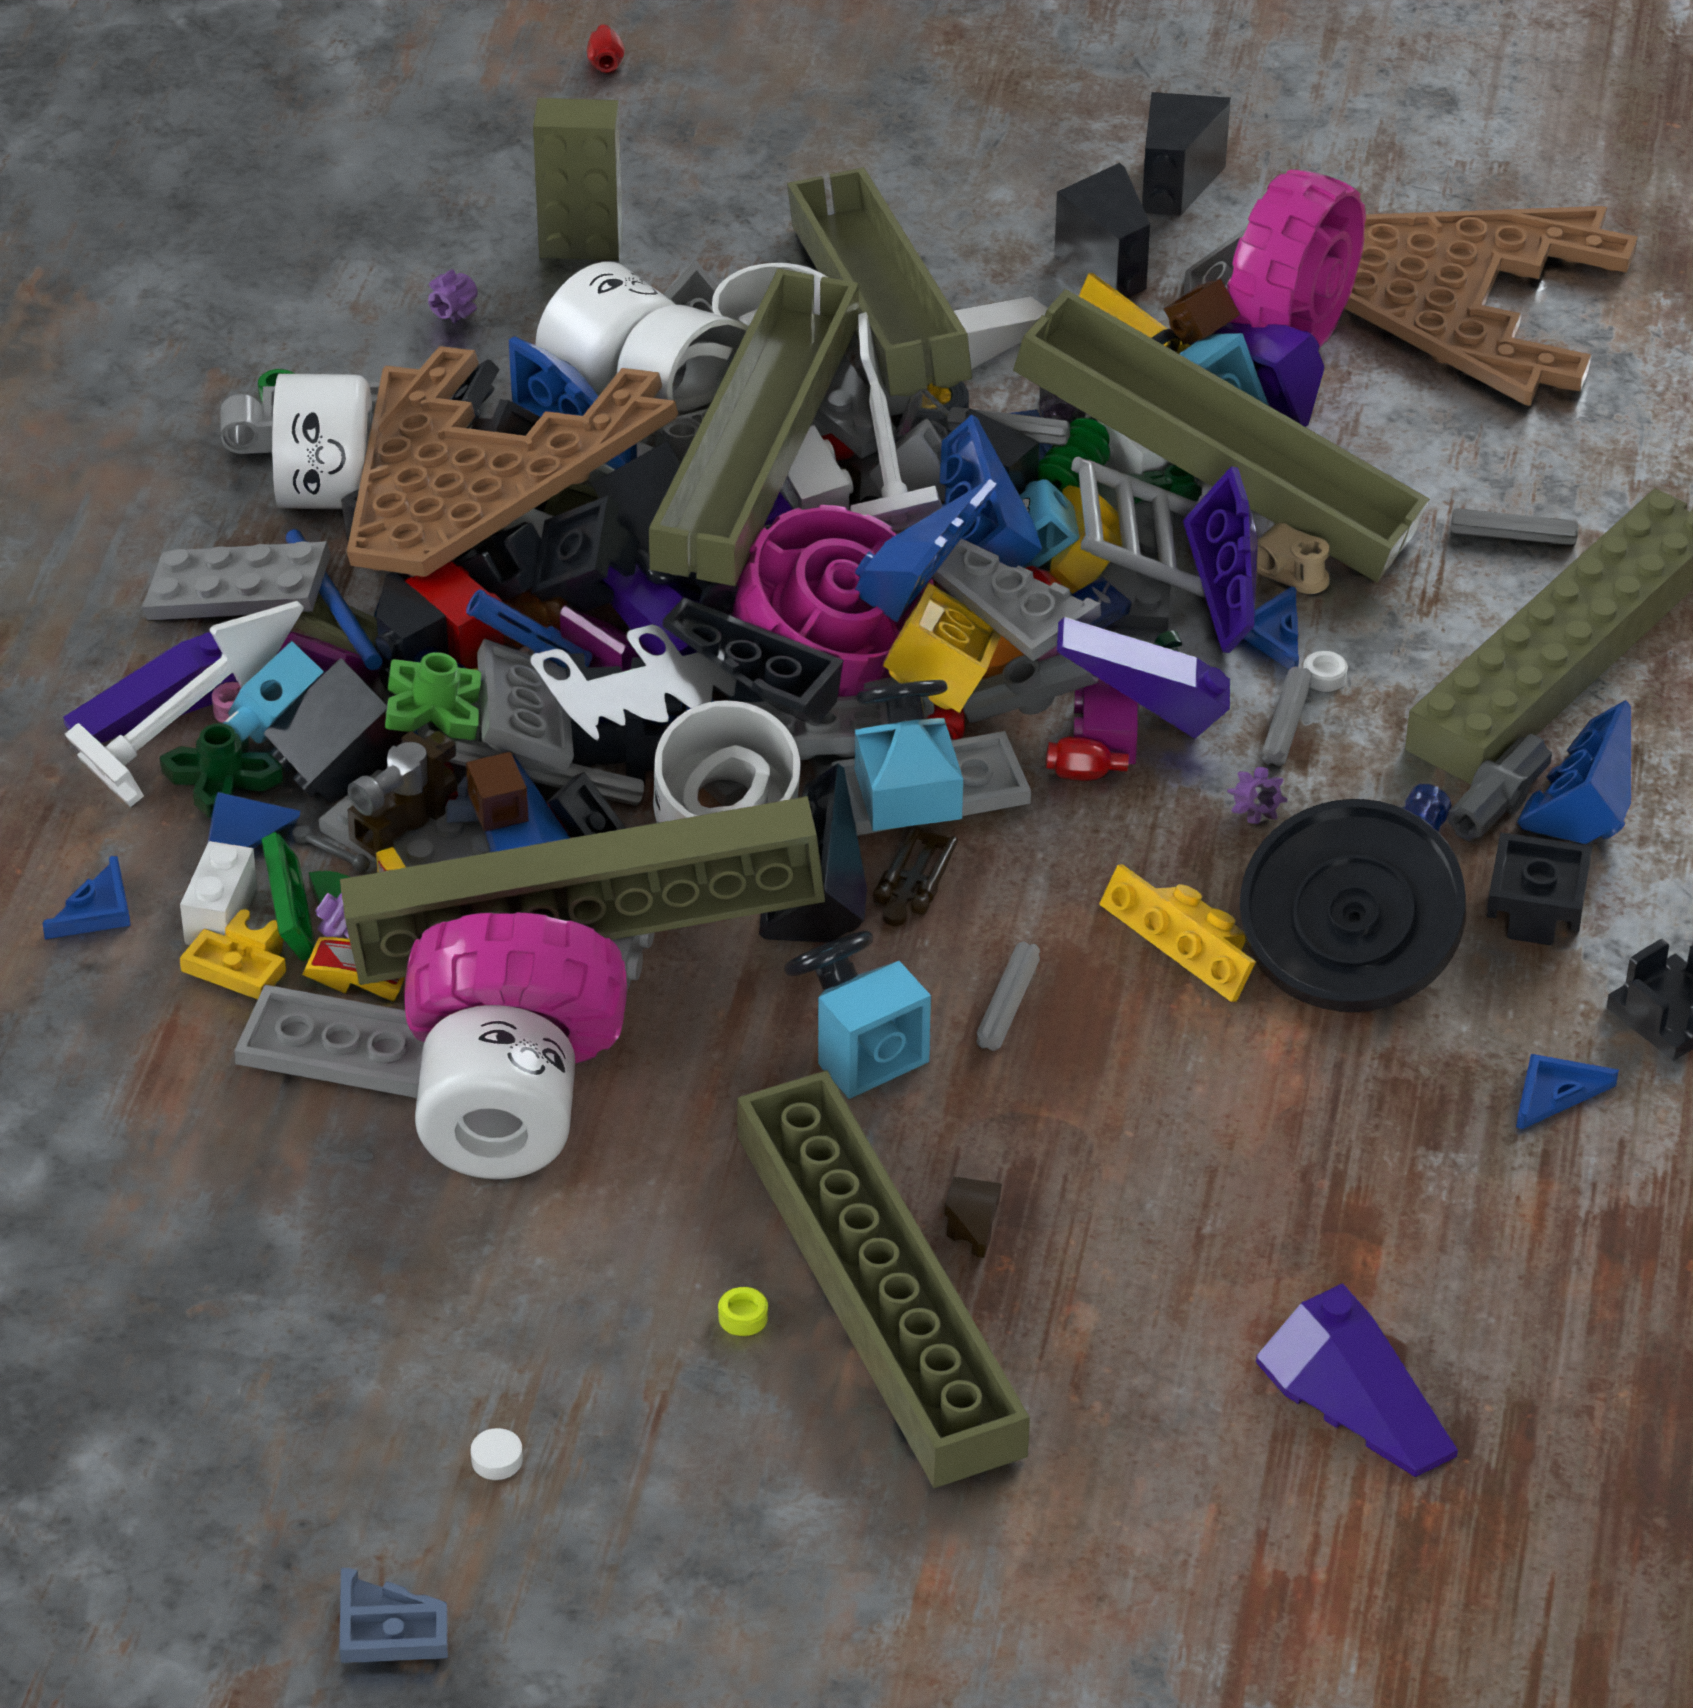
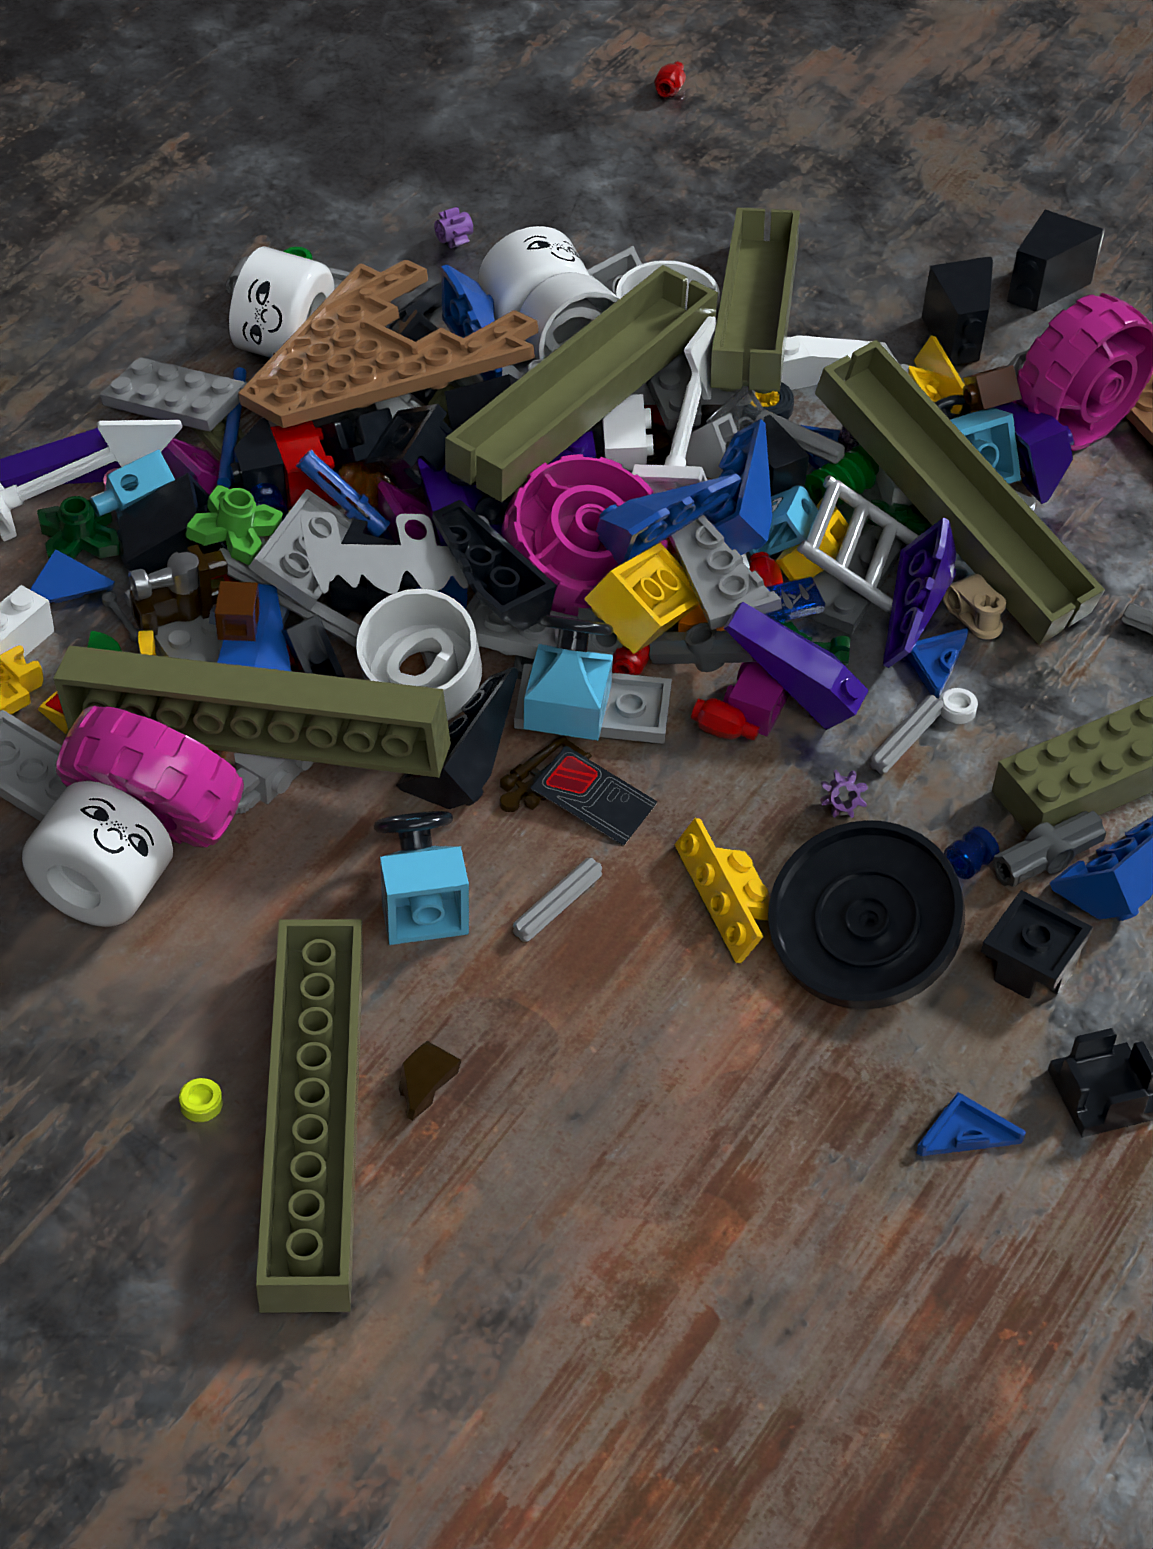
camera: 20 degrees right, 5 degrees up
green tile [261,832,315,961] -> none
olive brick [533,98,623,261] -> none
dark purple wedge [1256,1283,1458,1477] -> none
none -> black sticker [531,746,657,845]

